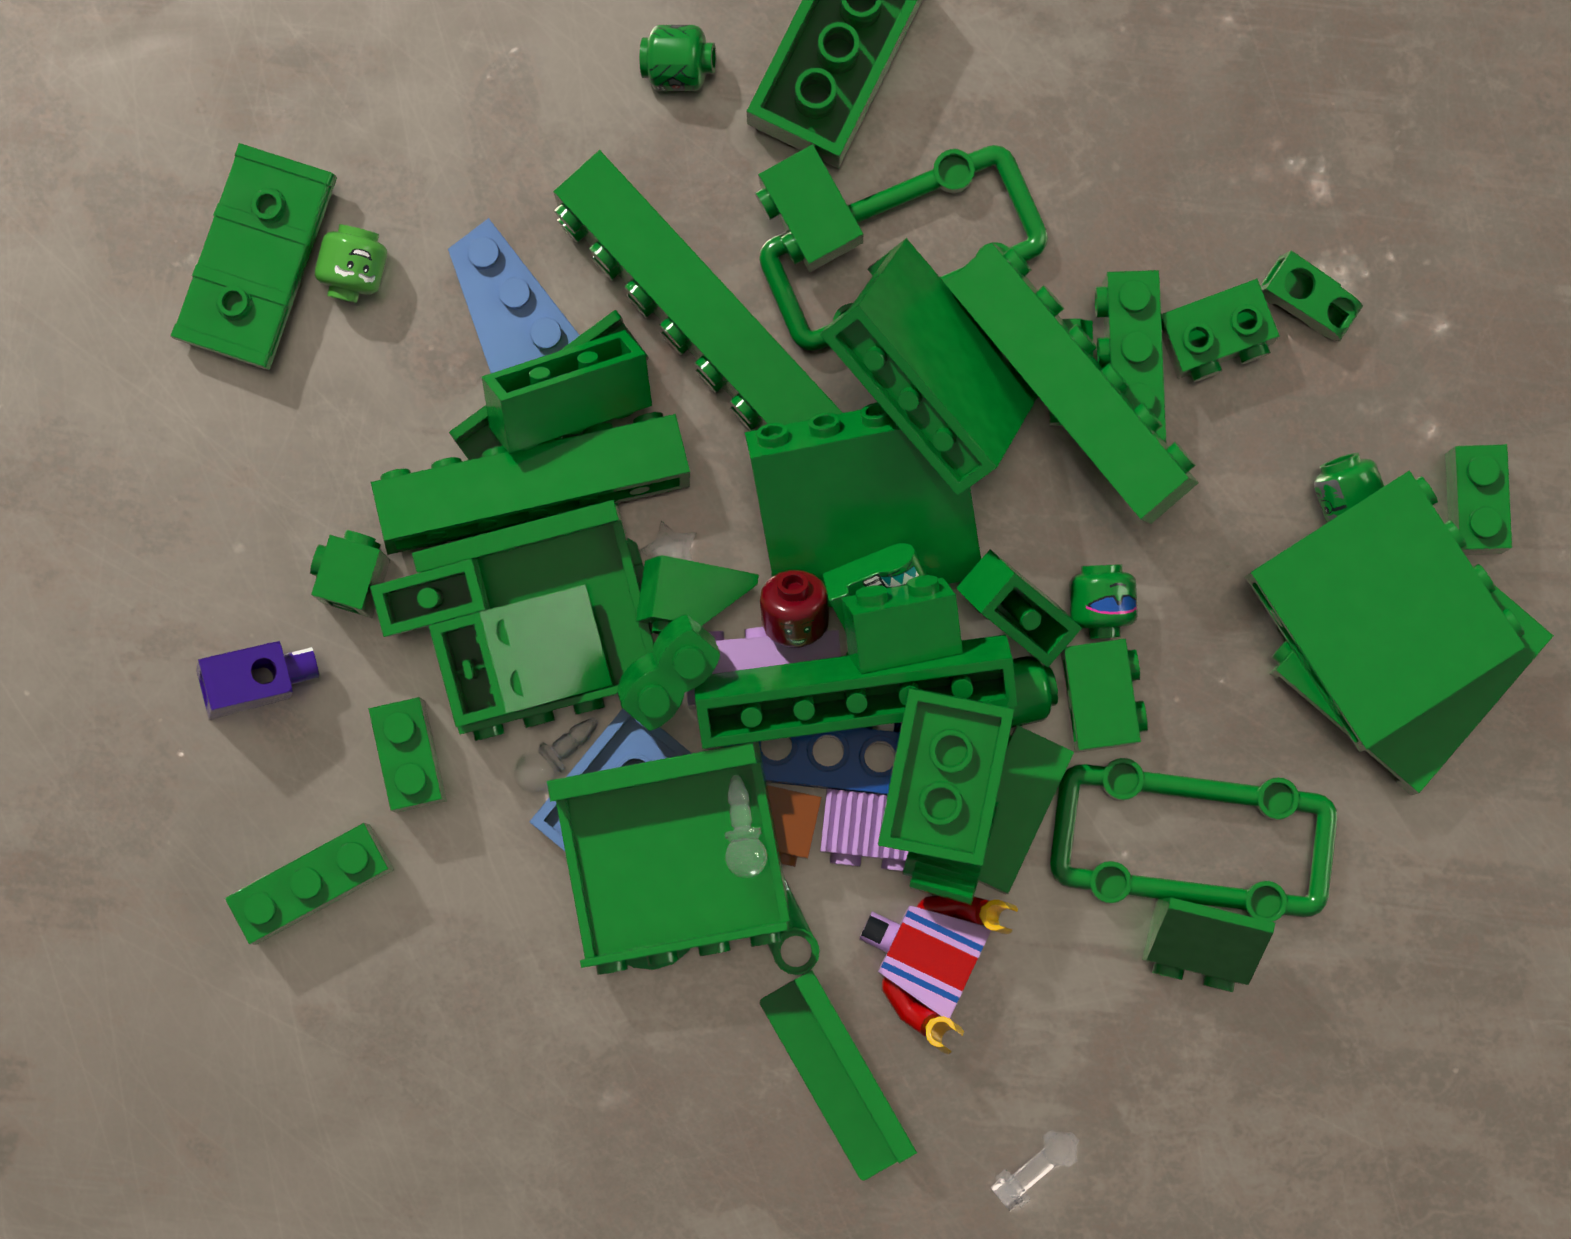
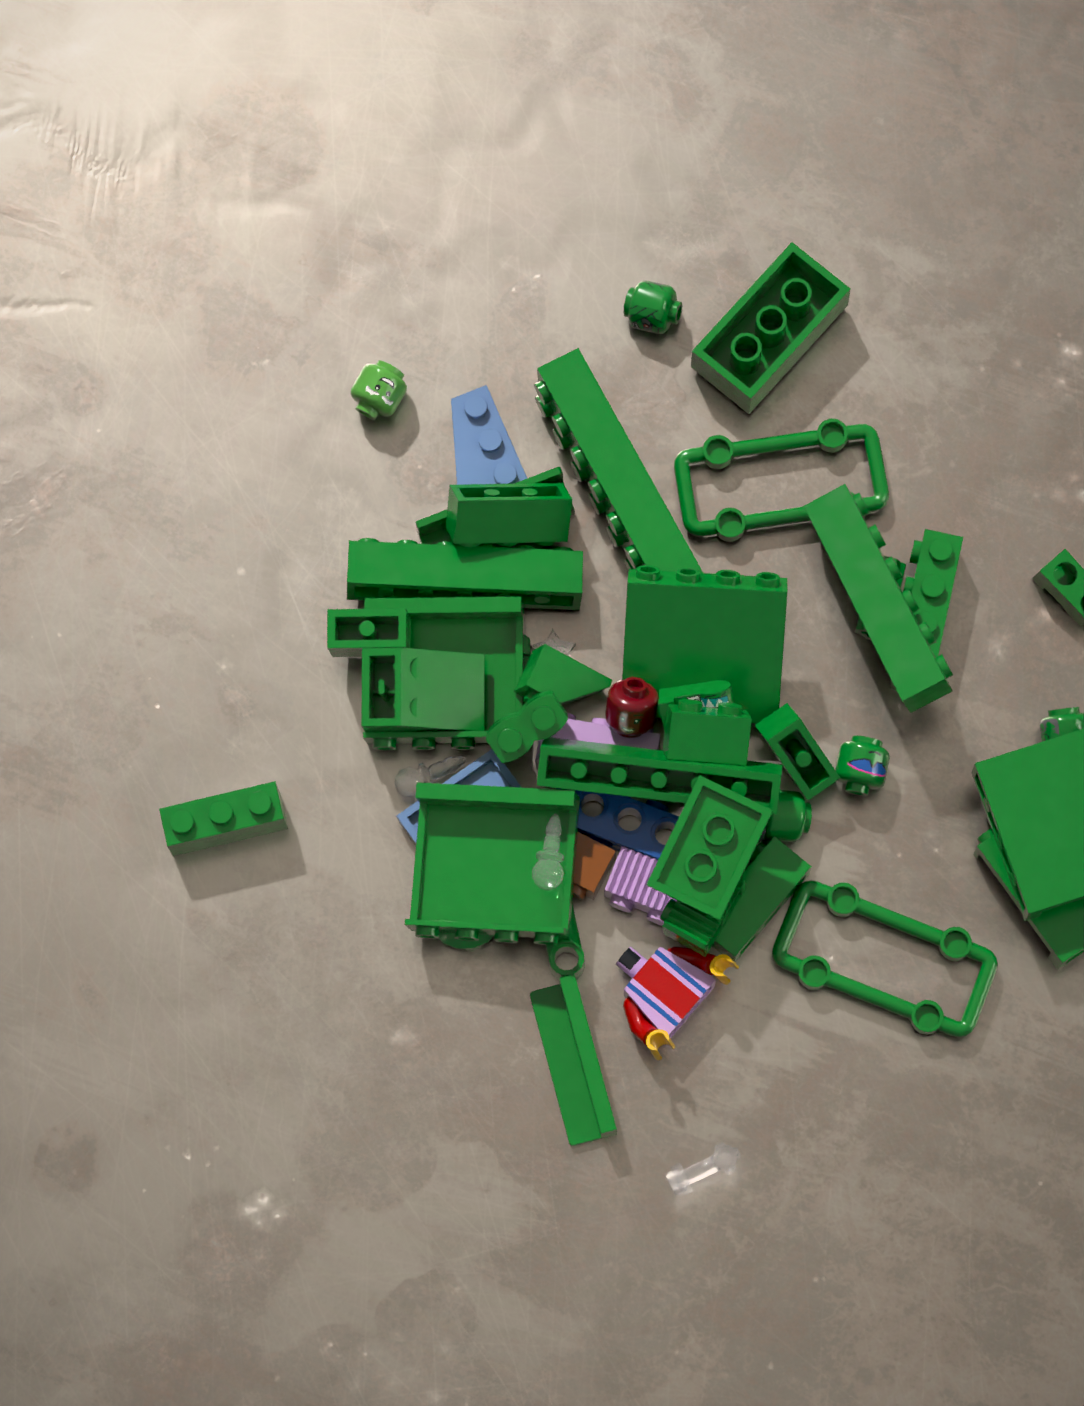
camera: 20 degrees right, 10 degrees down
green container [170,143,337,371] -> none
dark purple torso [196,641,319,720] -> none
green brick [310,530,390,618] -> none
green brick [368,697,447,813] -> none
green brick [755,144,864,273] -> none
green panel [820,238,1038,496] -> none
green brick [1061,638,1148,753] -> none
green slope [1142,897,1276,992] -> none
green brick [1161,279,1280,382] -> none

